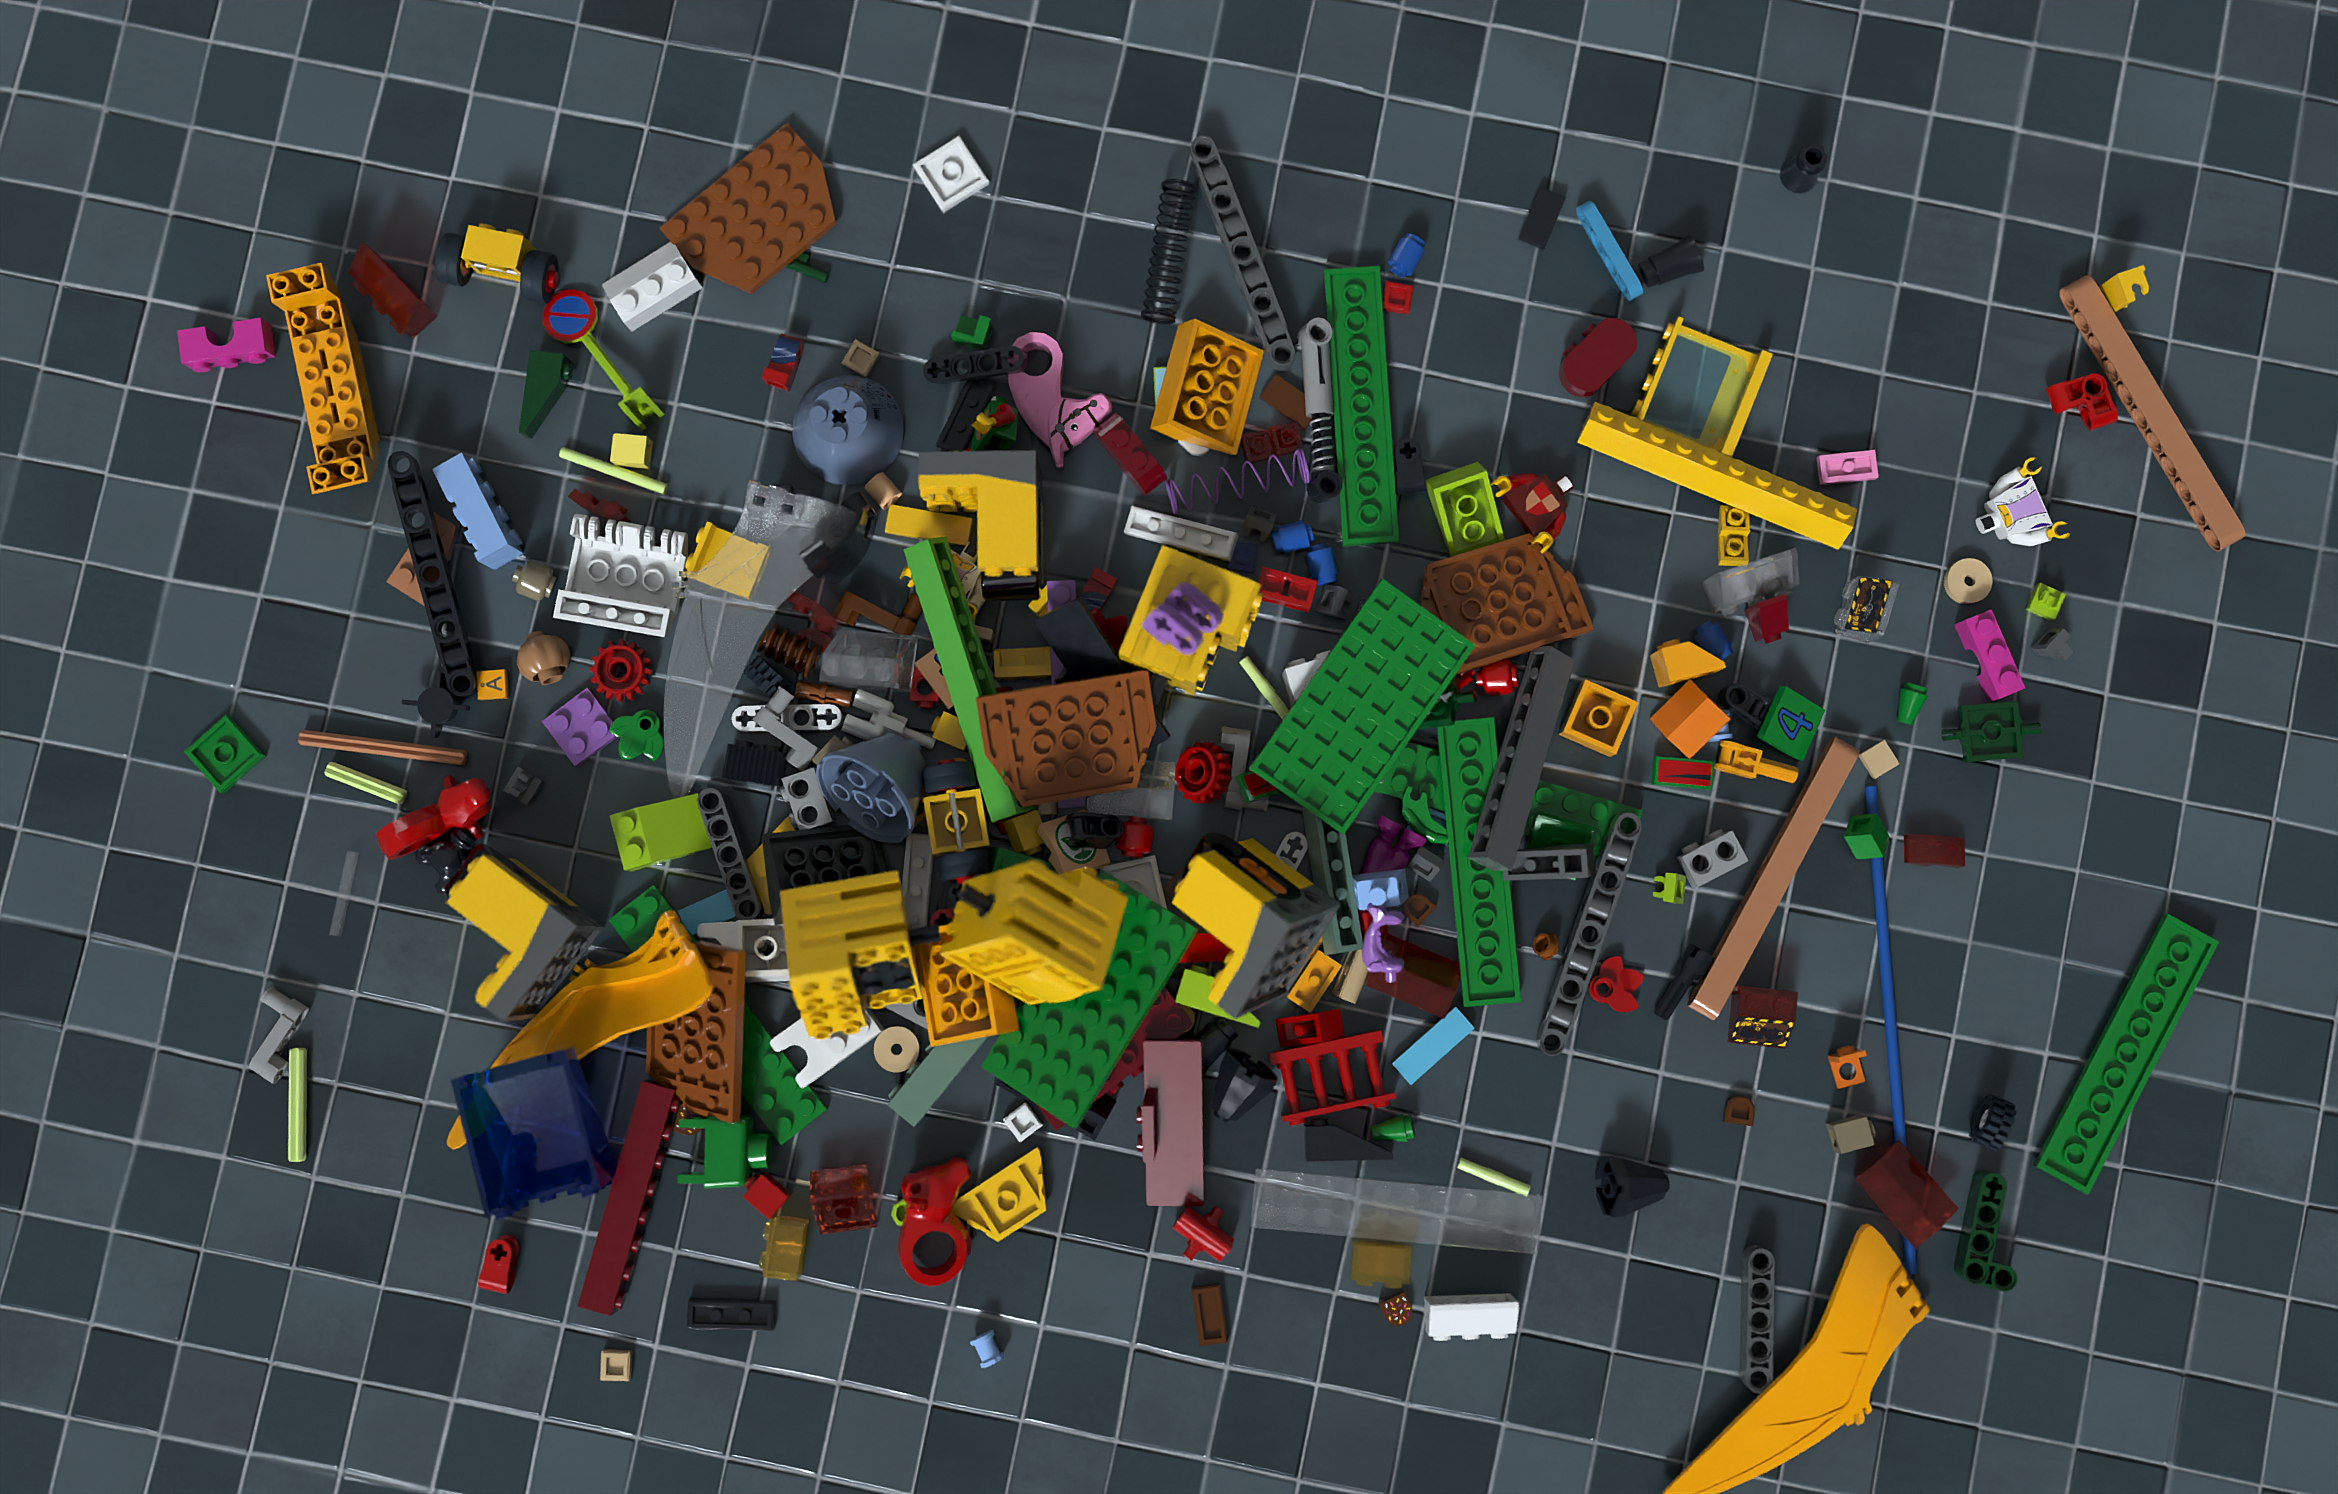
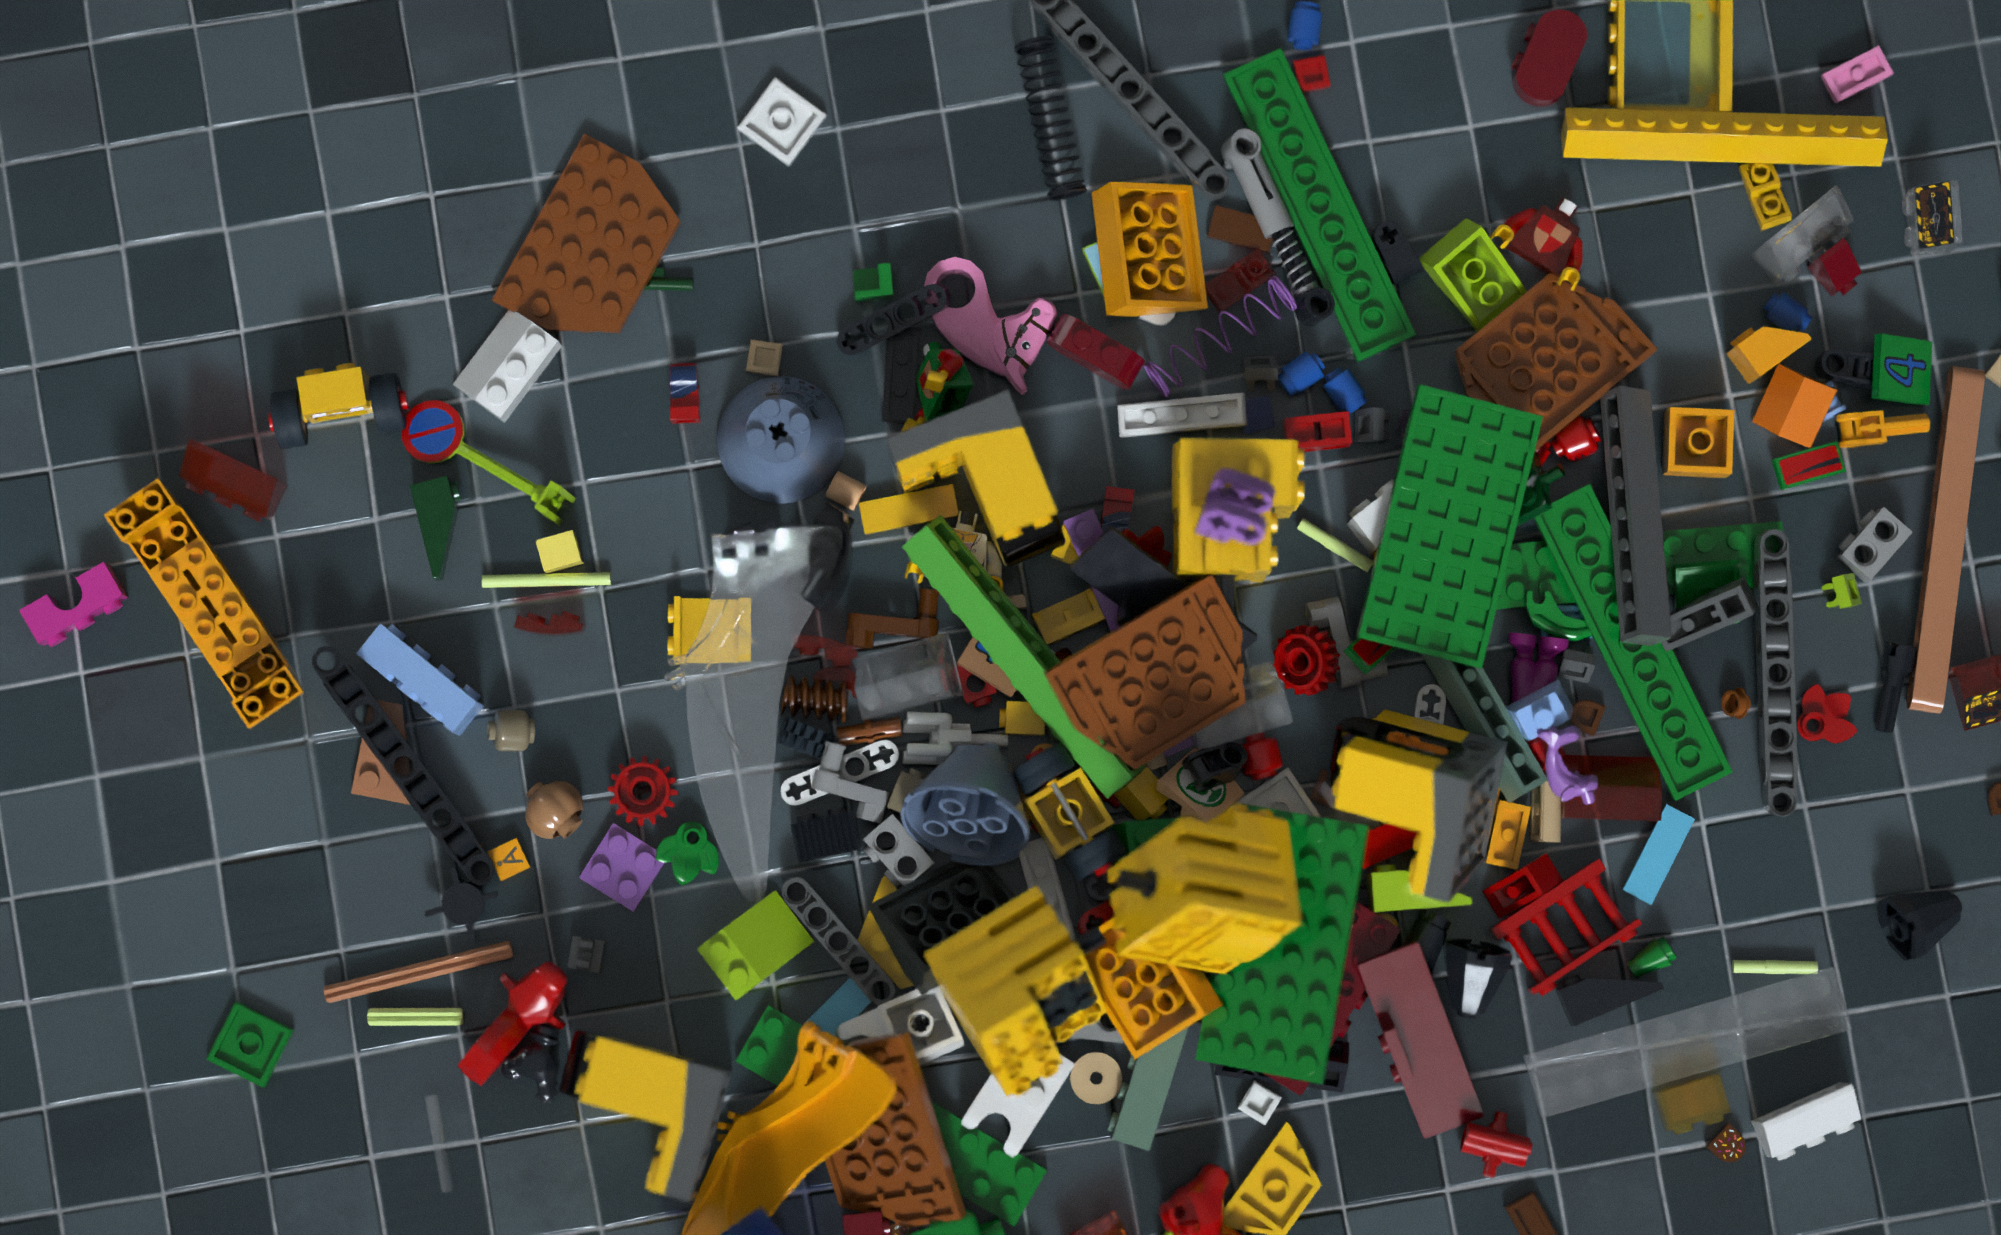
camera: 30 degrees left, 0 degrees up
white slope [553,513,688,638] -> none

